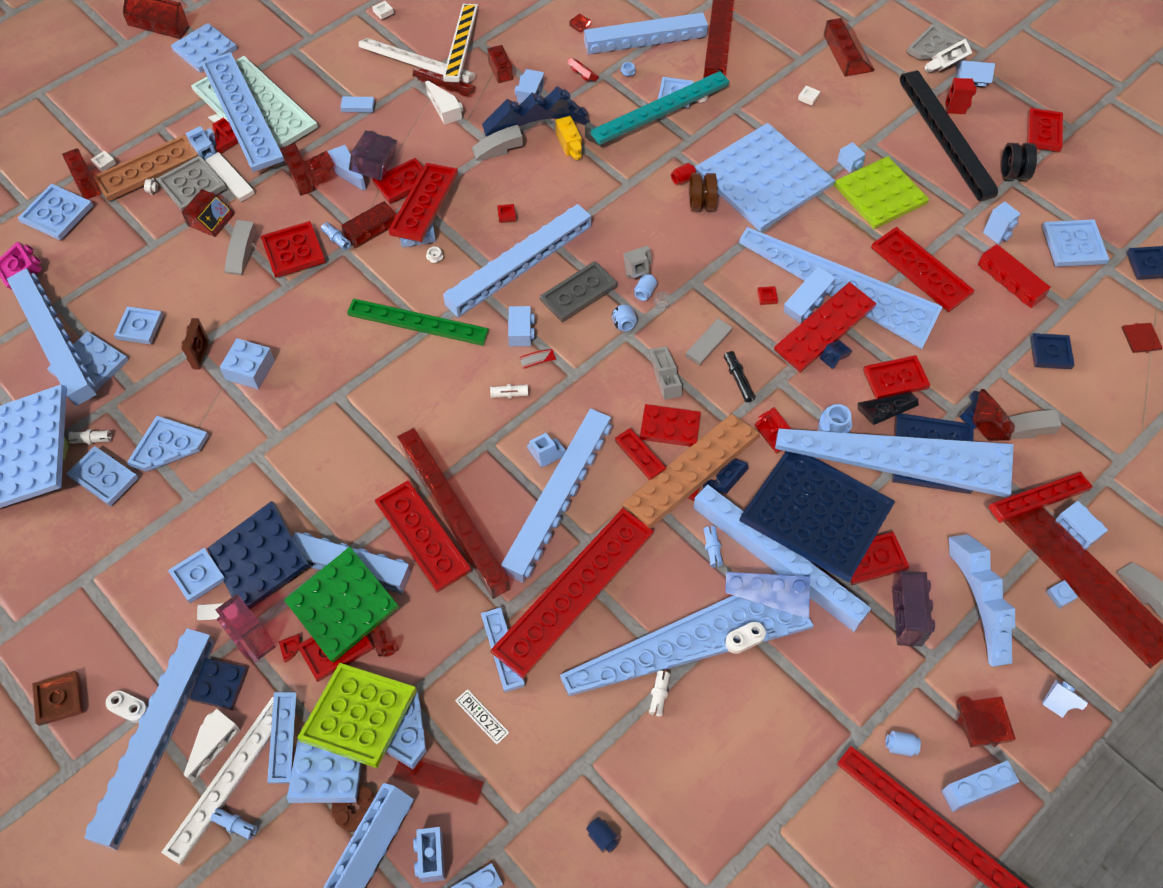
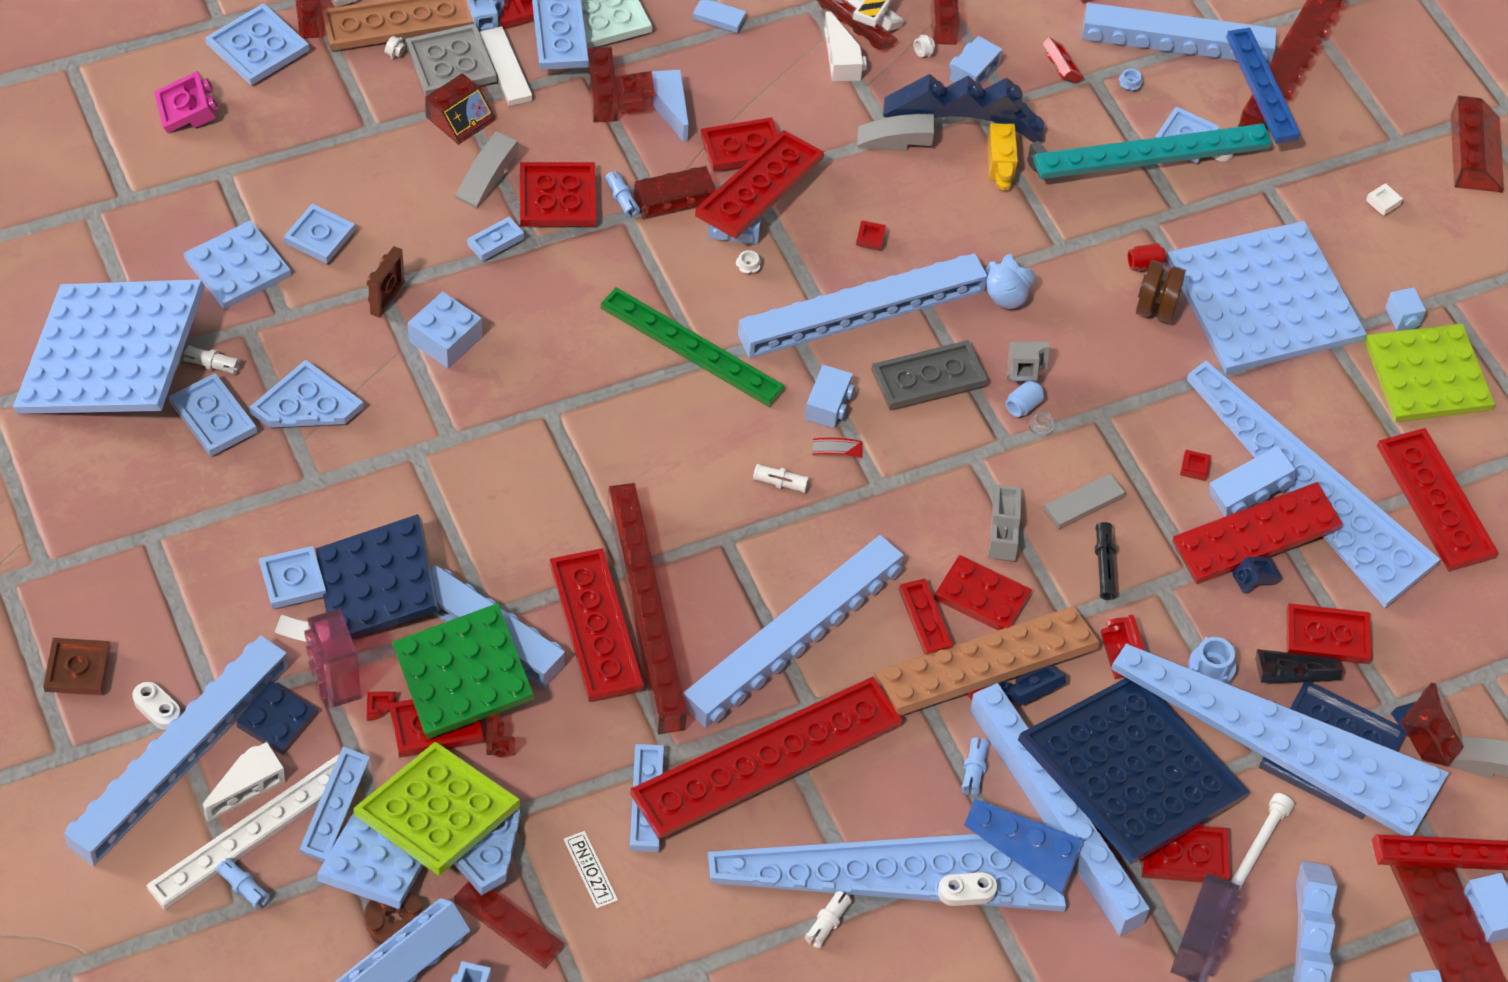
camera: 15 degrees right, 5 degrees down
light blue brick [7,268,97,406] -> none
clear purple brick [349,130,397,180] -> none
light blue brick [527,433,566,468] -> none
light blue head [611,305,637,331] -> none
none -> light blue plate [467,217,524,261]
none -> white plate [913,34,935,57]
none -> light blue hair [986,254,1035,309]
none -> white piece [1220,793,1294,908]
none -> blue plate [1226,27,1301,144]

